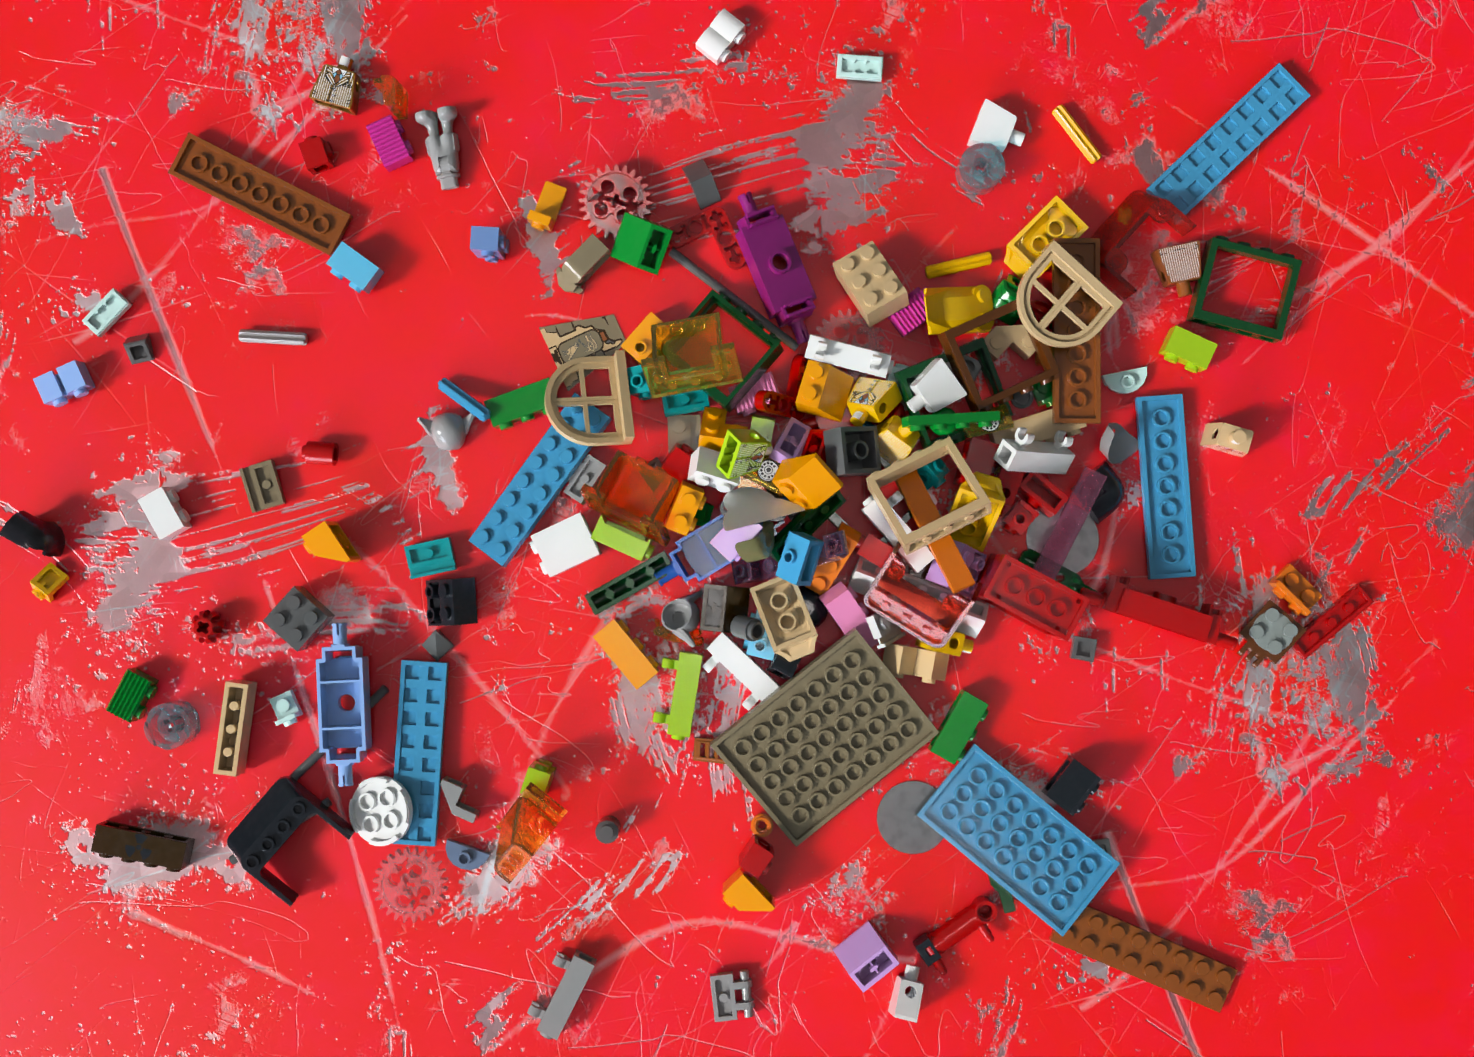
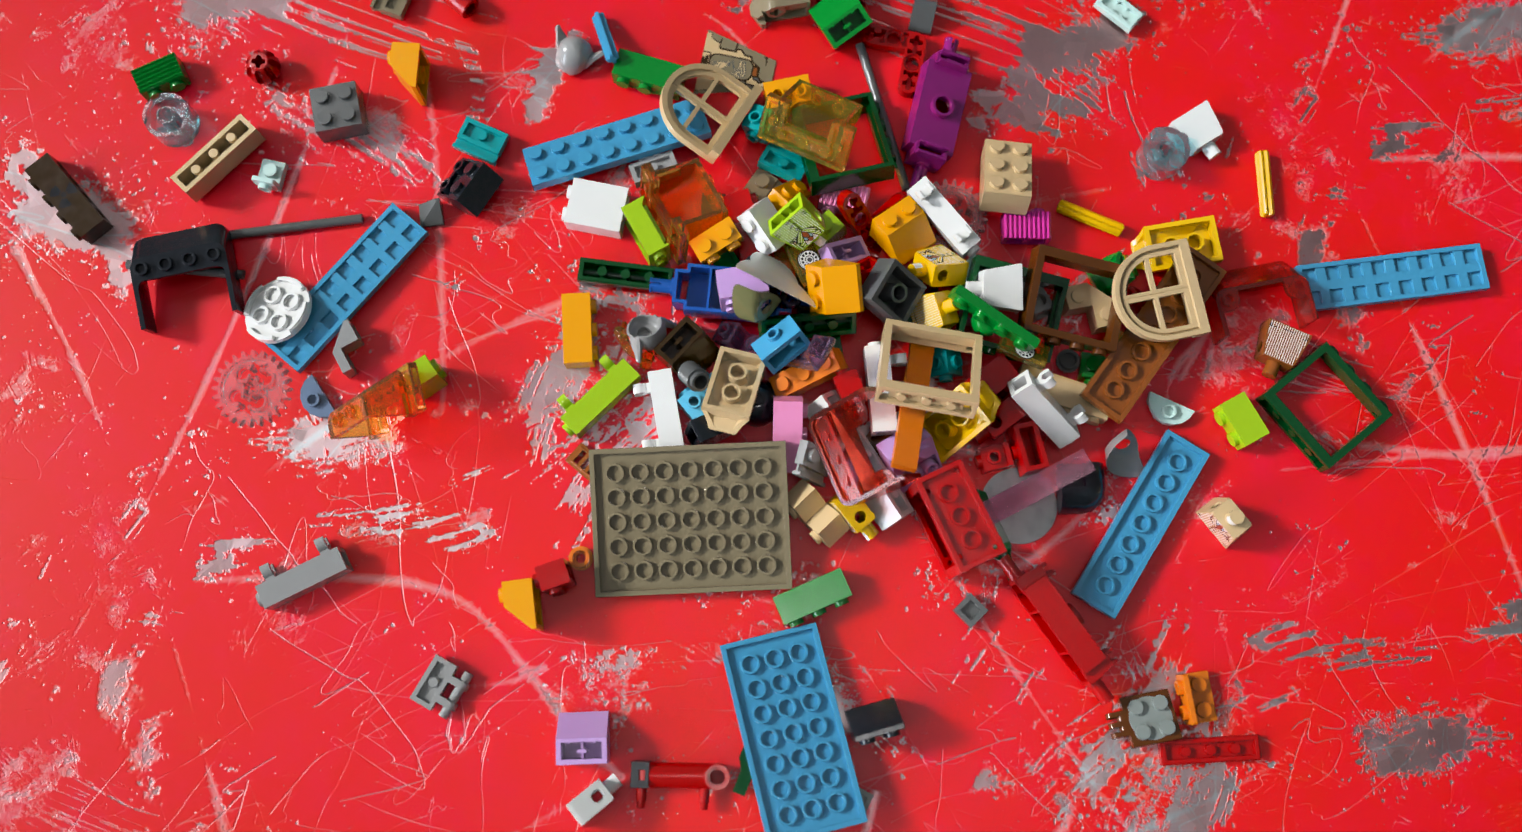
camera: 30 degrees right, 10 degrees down
light blue brick [316,623,372,787] -> none
dark grey brick [595,816,621,844] -> none
flat silver sticker [877,781,943,854] -> none
yellow slope [924,284,994,335] -> none

